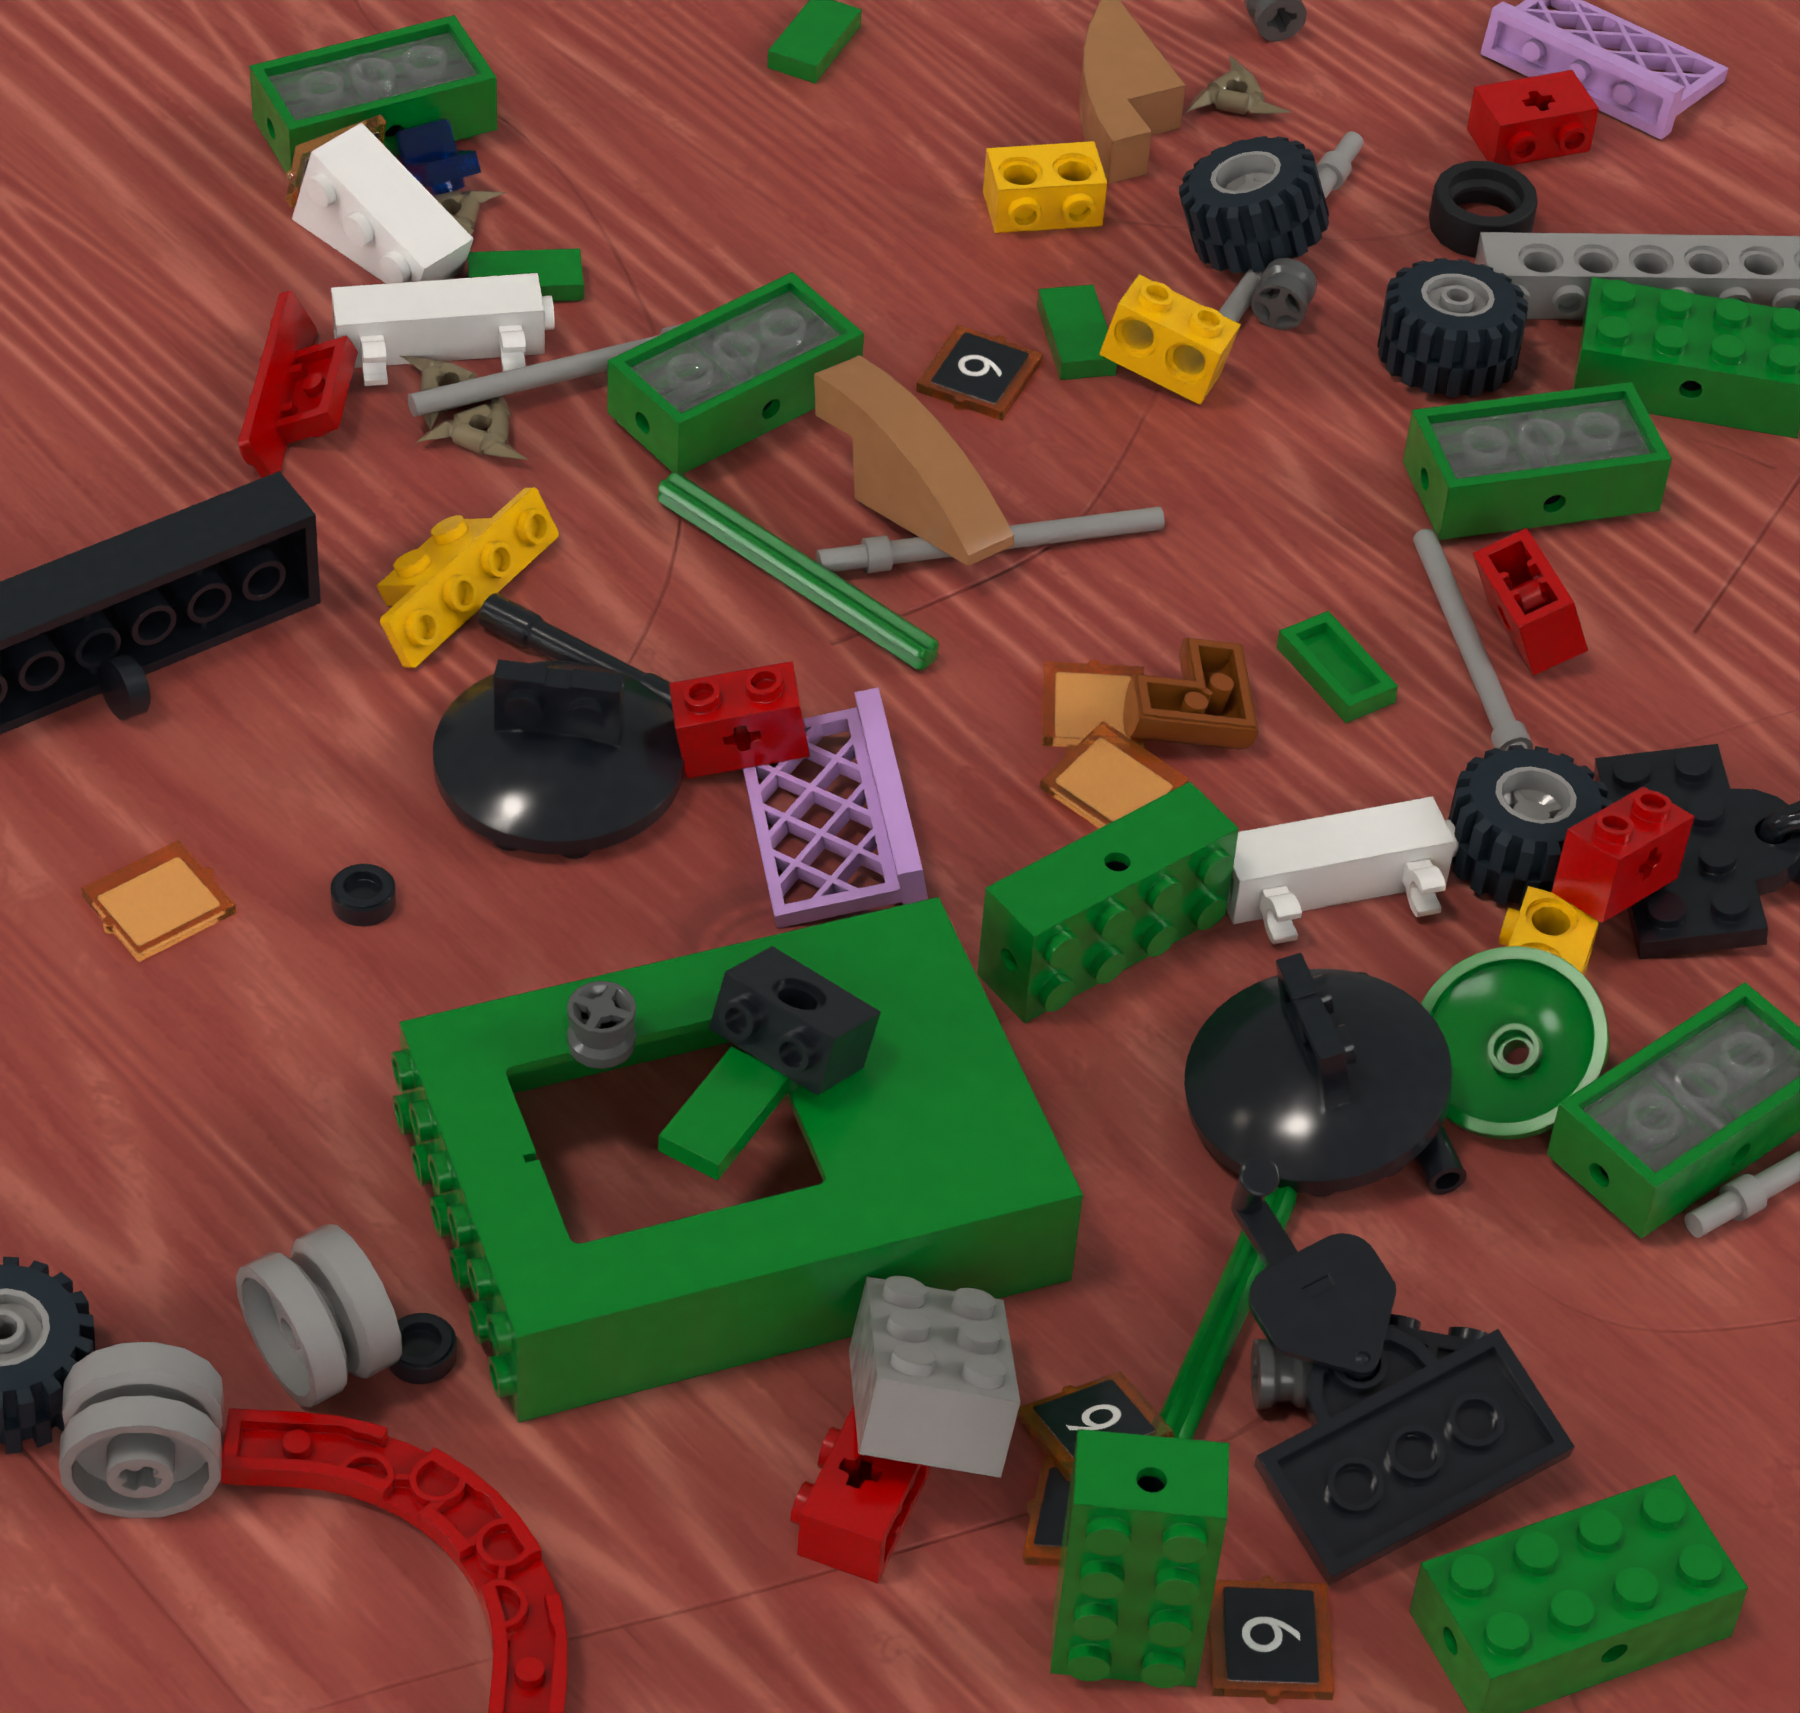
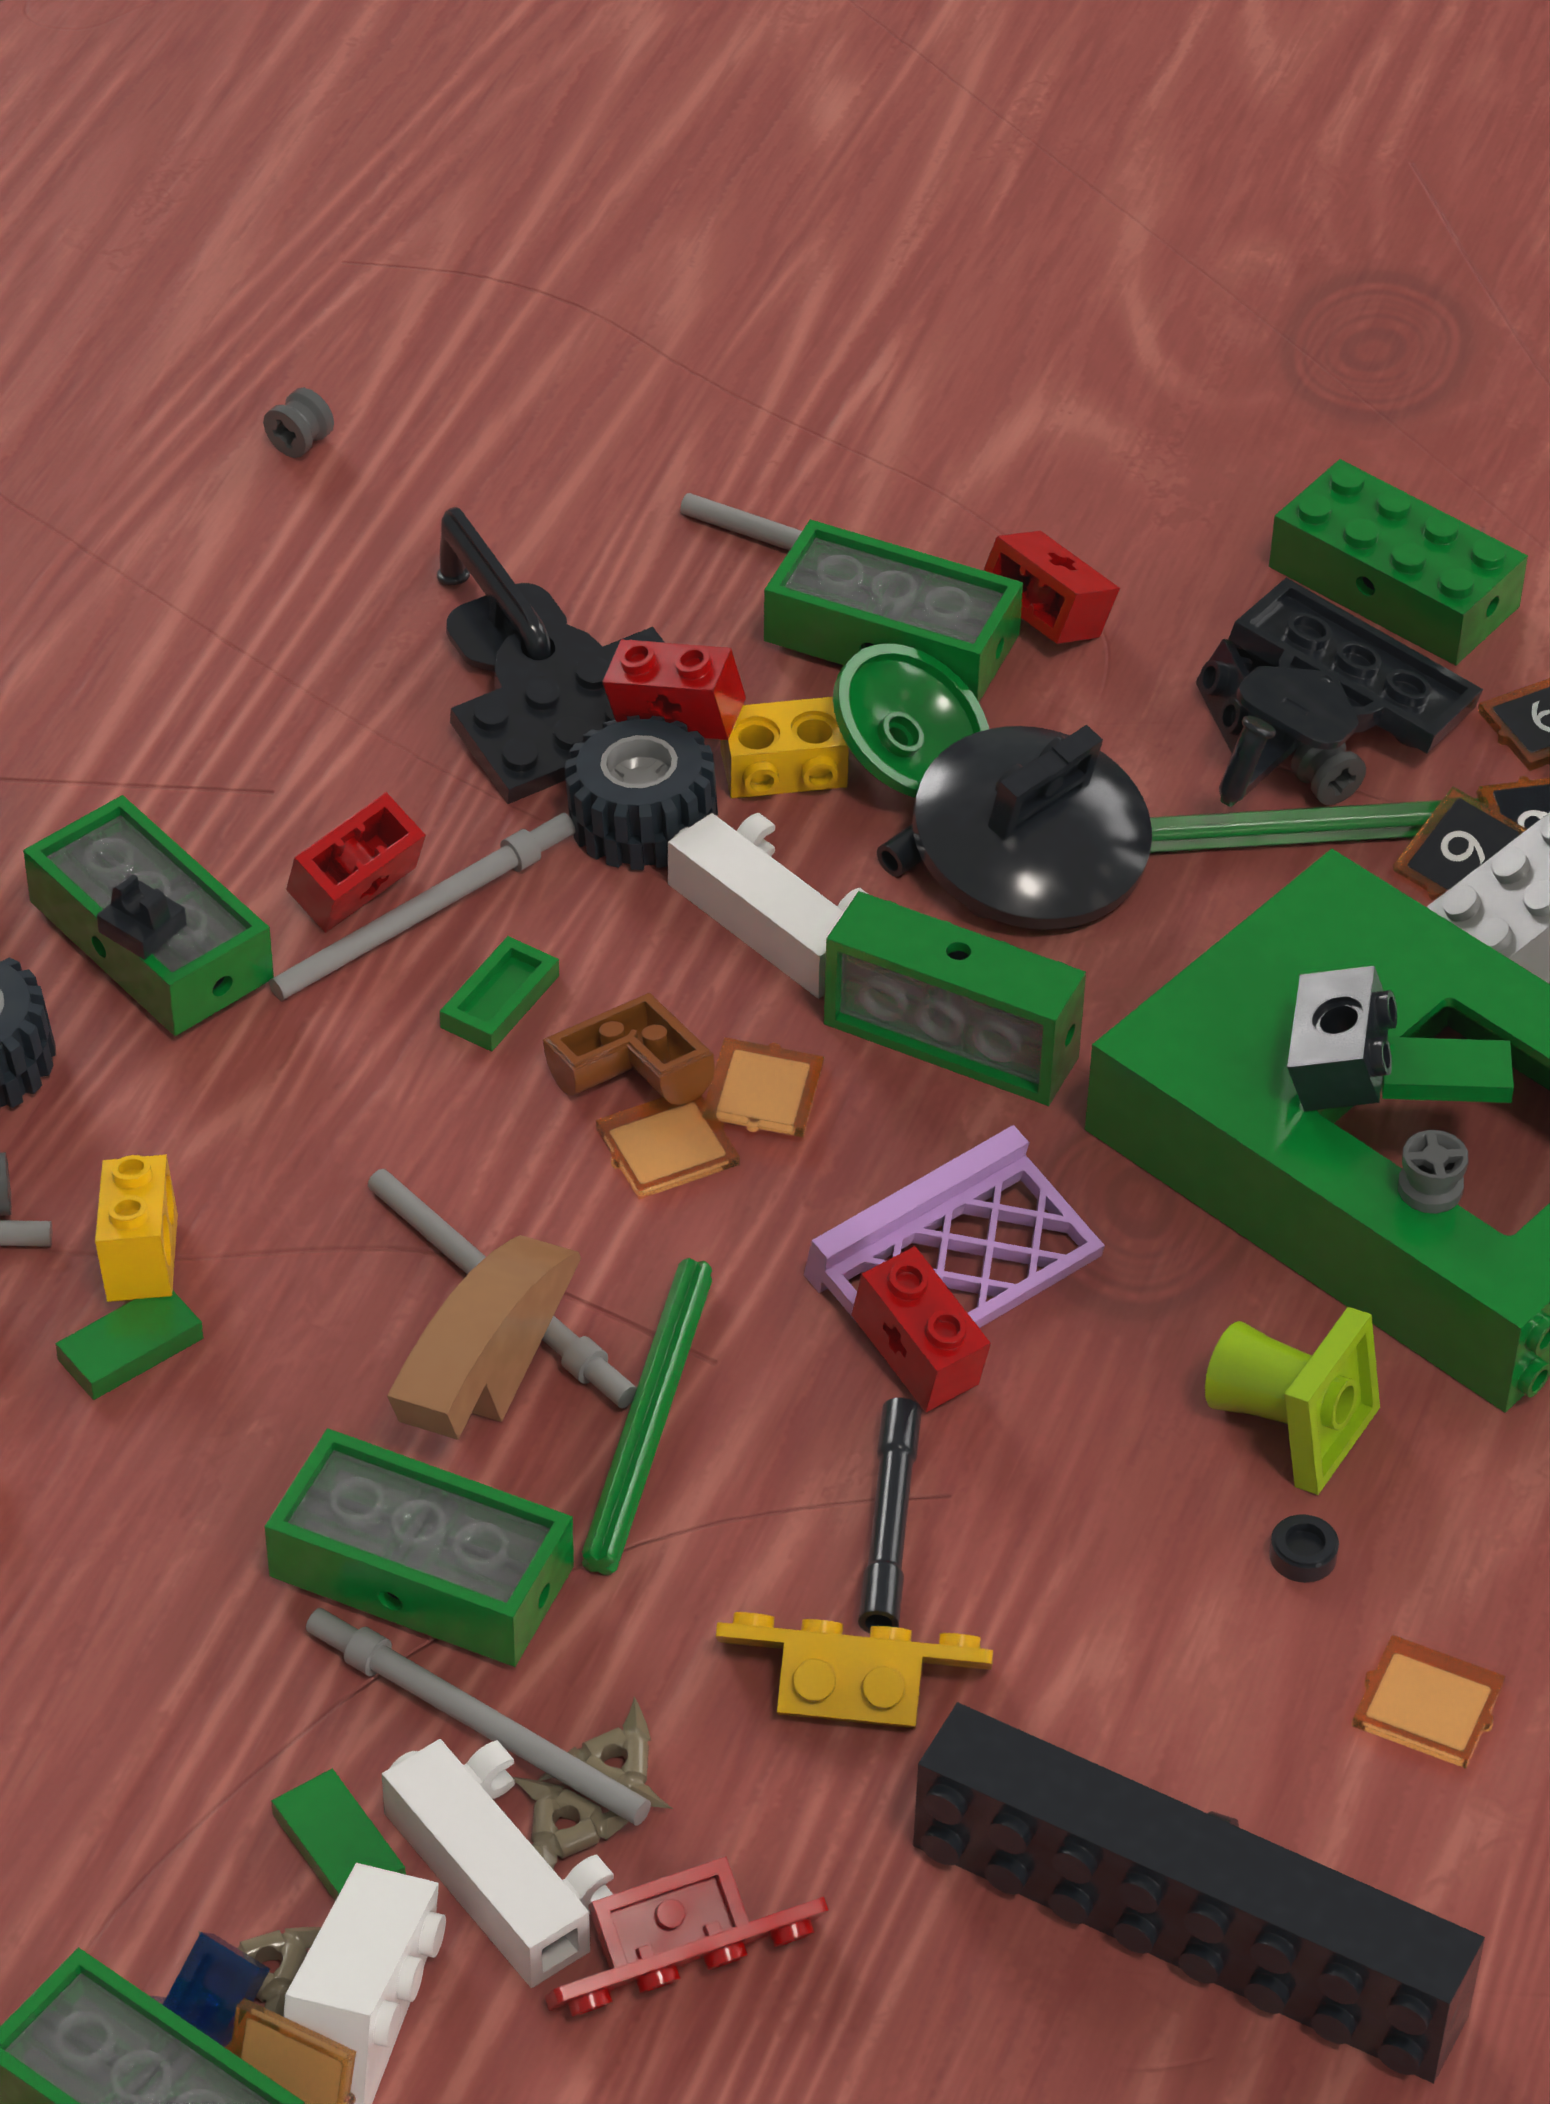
camera: 115 degrees left, 0 degrees up
black bracket [433,659,684,859] -> none
piece [916,325,1043,421] -> none
none -> black tile [97,873,187,960]
none -> red brick [983,530,1120,644]
none -> lime plant [1205,1307,1380,1495]

